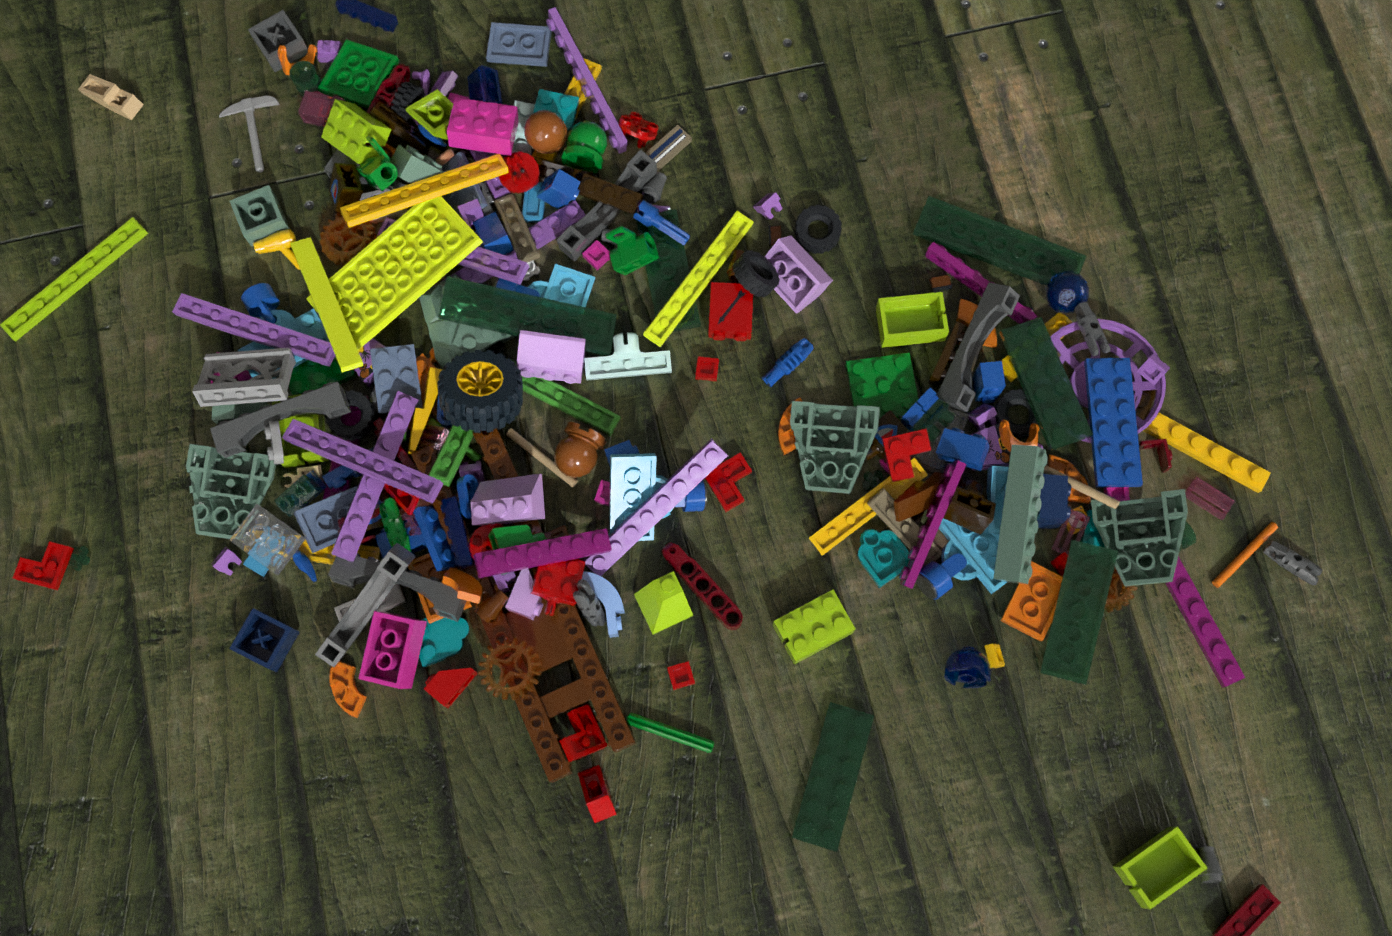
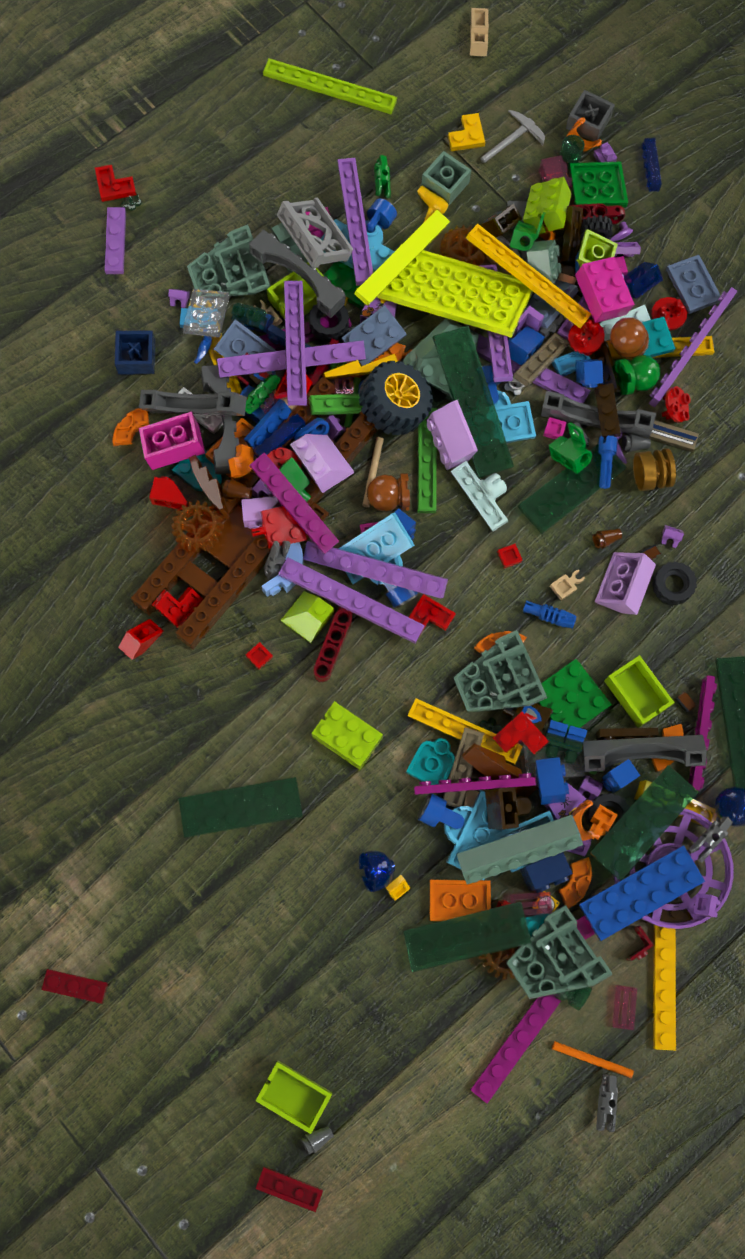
camera: 55 degrees right, 0 degrees up
light grey plate [264,421,284,465] -> none
green axle [626,713,714,753] -> none
neon yellow tile [643,210,754,348] -> none
red brick [709,282,753,341] -> none
black tyre [733,250,780,297] -> none
tan bar [1043,465,1120,509] -> none
none -> medium lavender plate [105,207,126,274]
none -> slope [189,455,230,520]
none -> medium lavender plate [279,557,425,644]
none -> green hinge [374,155,391,199]
none -> yellow plate [448,113,485,151]
none -> tan plate [550,570,585,601]
none -> orange plate [588,804,618,840]
none -> pearl gold wheel [633,449,676,491]
none -> red plate [651,297,687,331]

